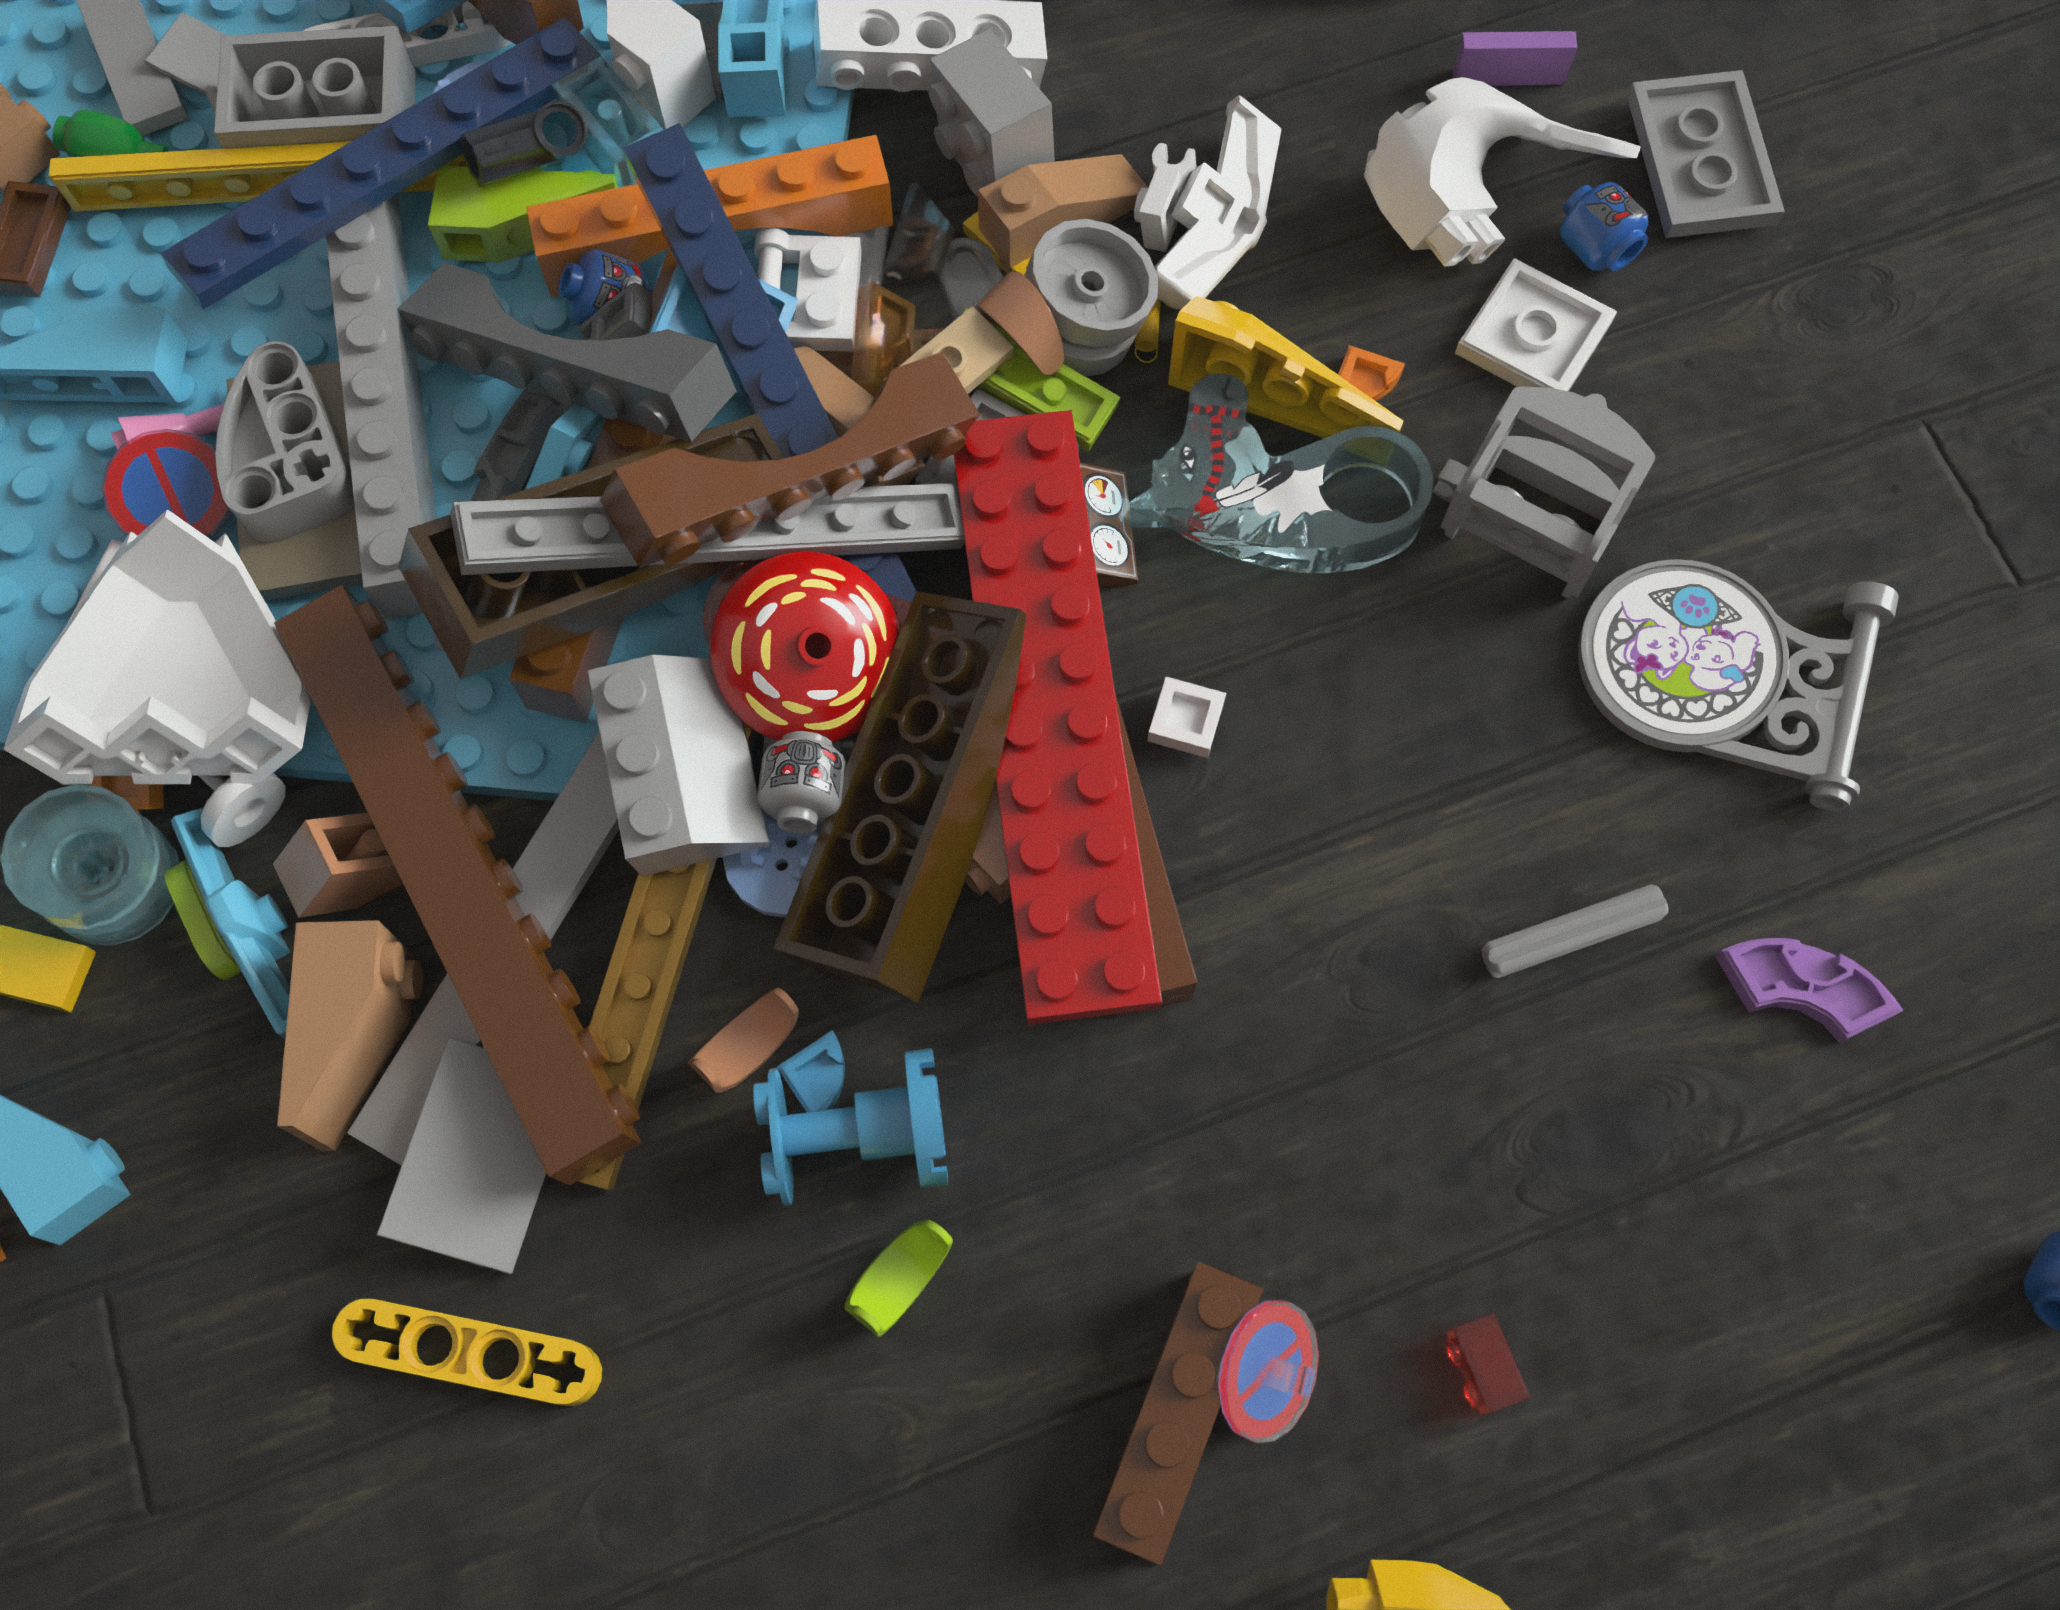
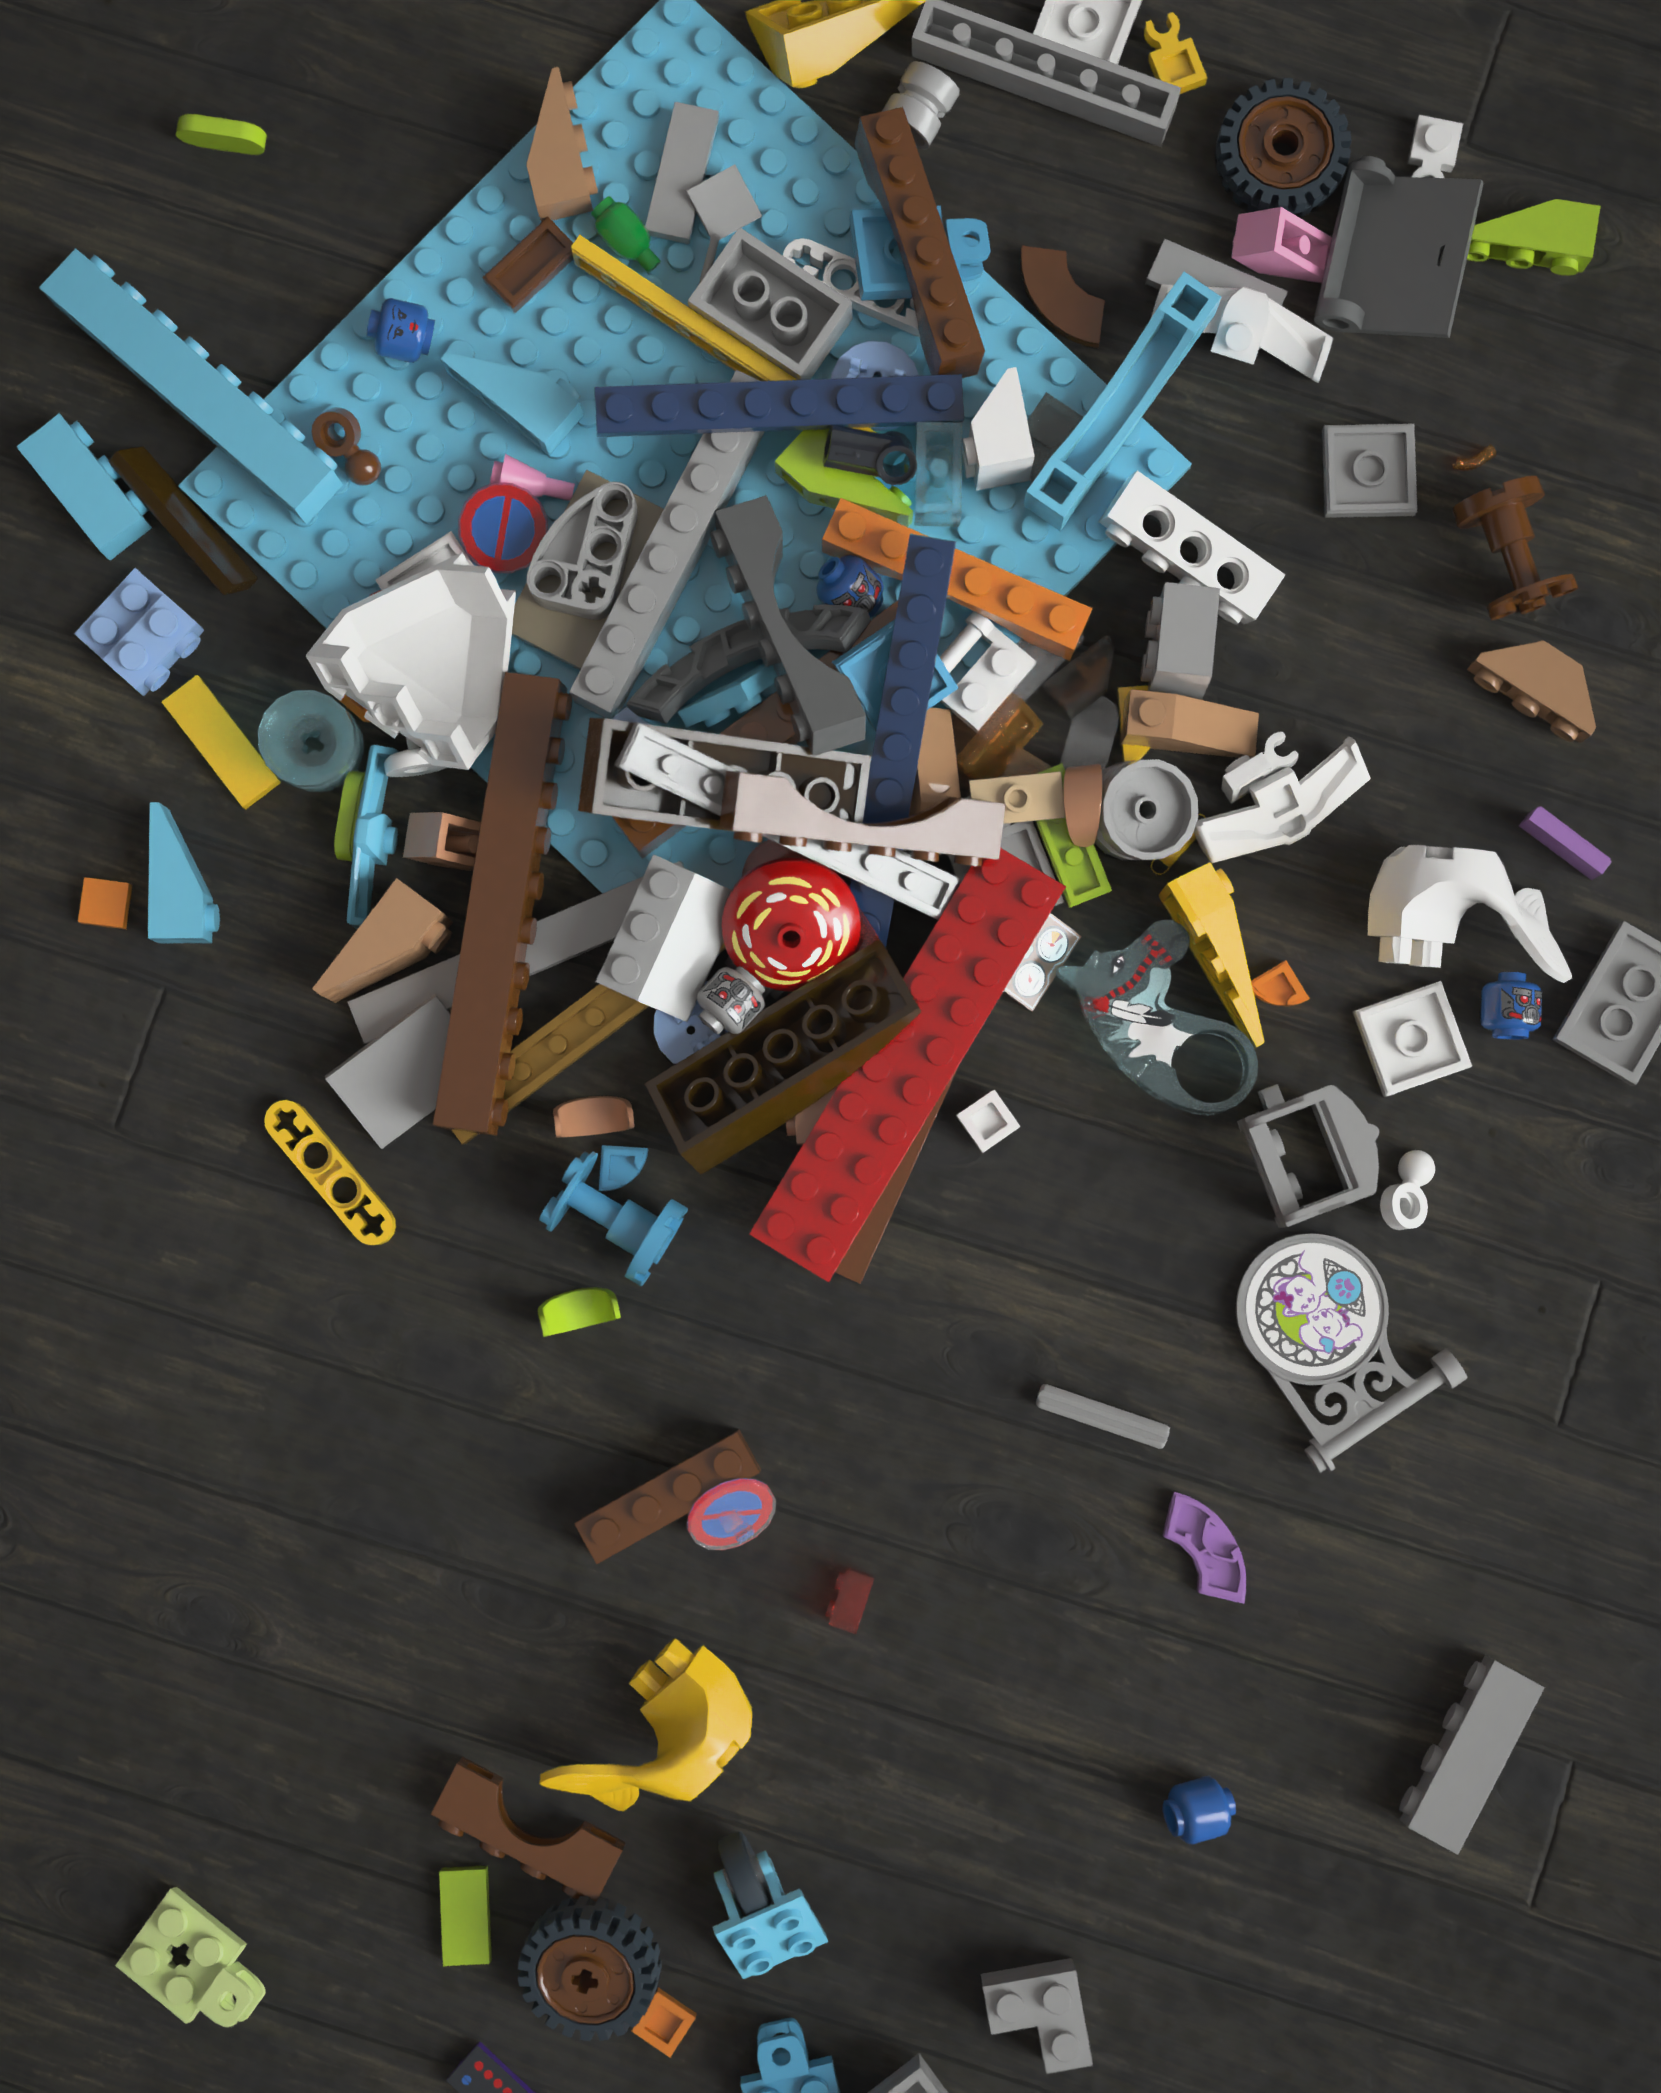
camera: 45 degrees right, 15 degrees up
none -> white plate [1380,1150,1435,1230]

